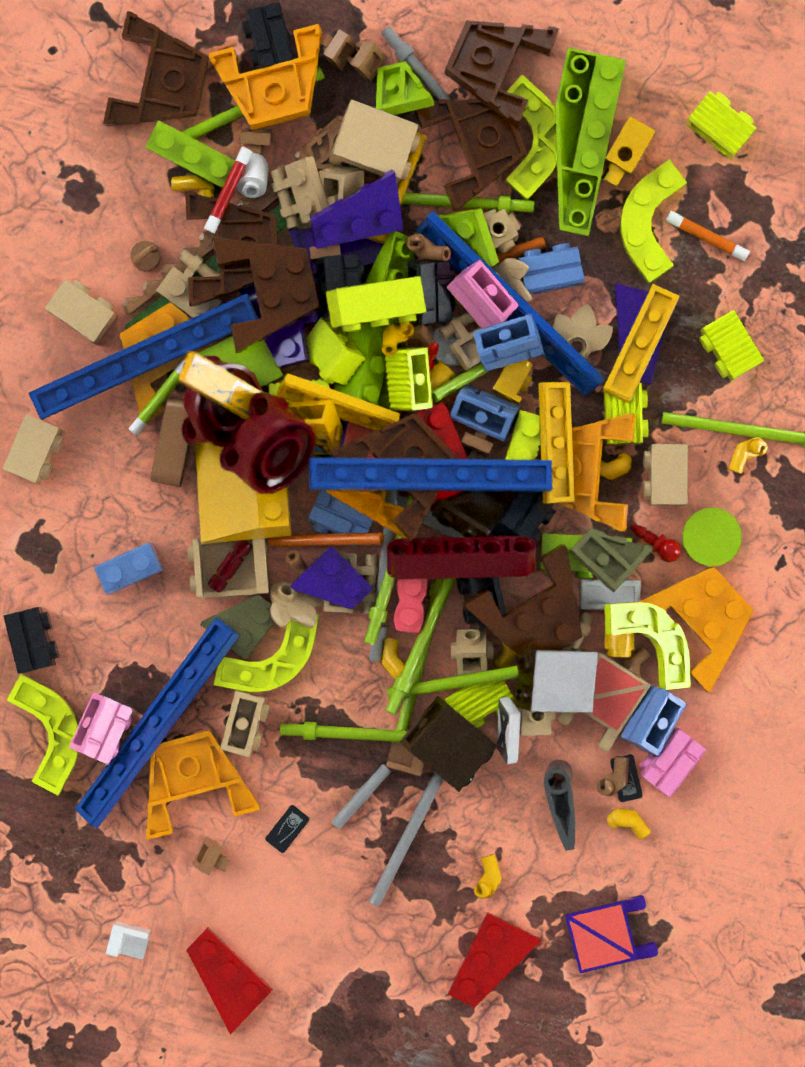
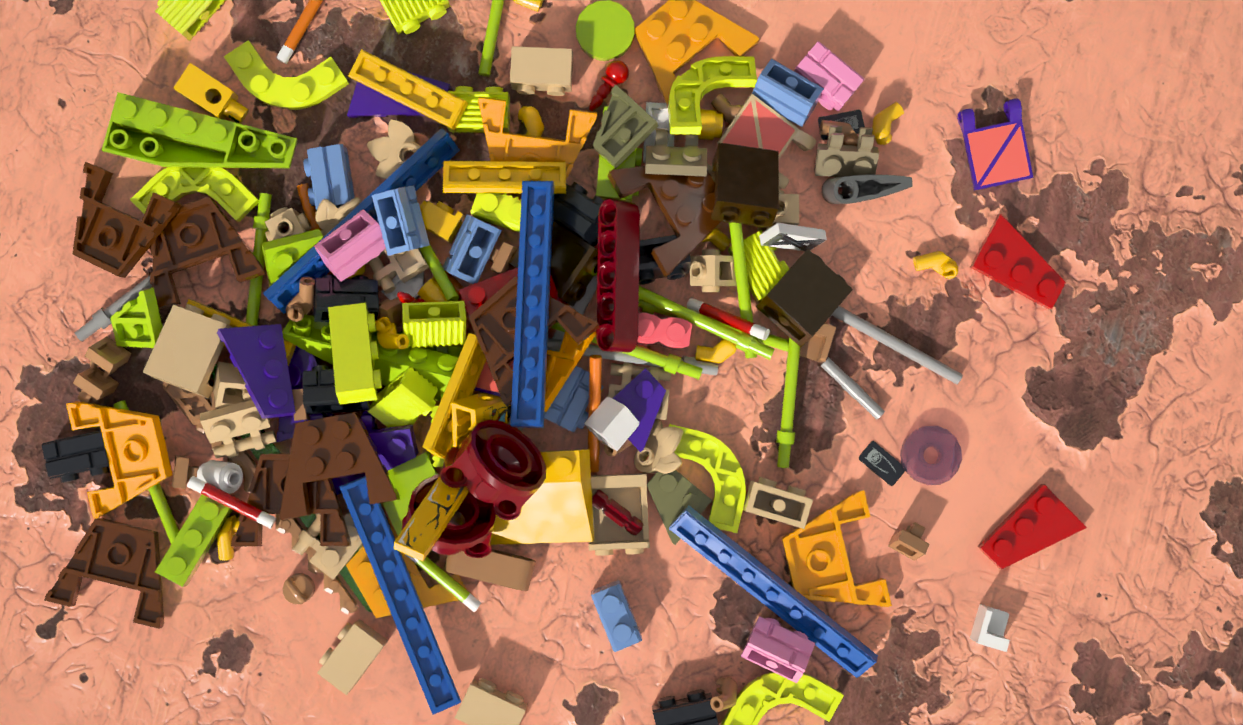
camera: 90 degrees left, 0 degrees up
none -> white panel [584,397,640,451]
none -> dark tan plate [645,128,707,176]
none -> red bar [687,298,770,340]
none -> medium nougat arm [710,677,737,712]
none -> dark tan plate [814,125,879,177]
none -> tile [900,426,962,485]

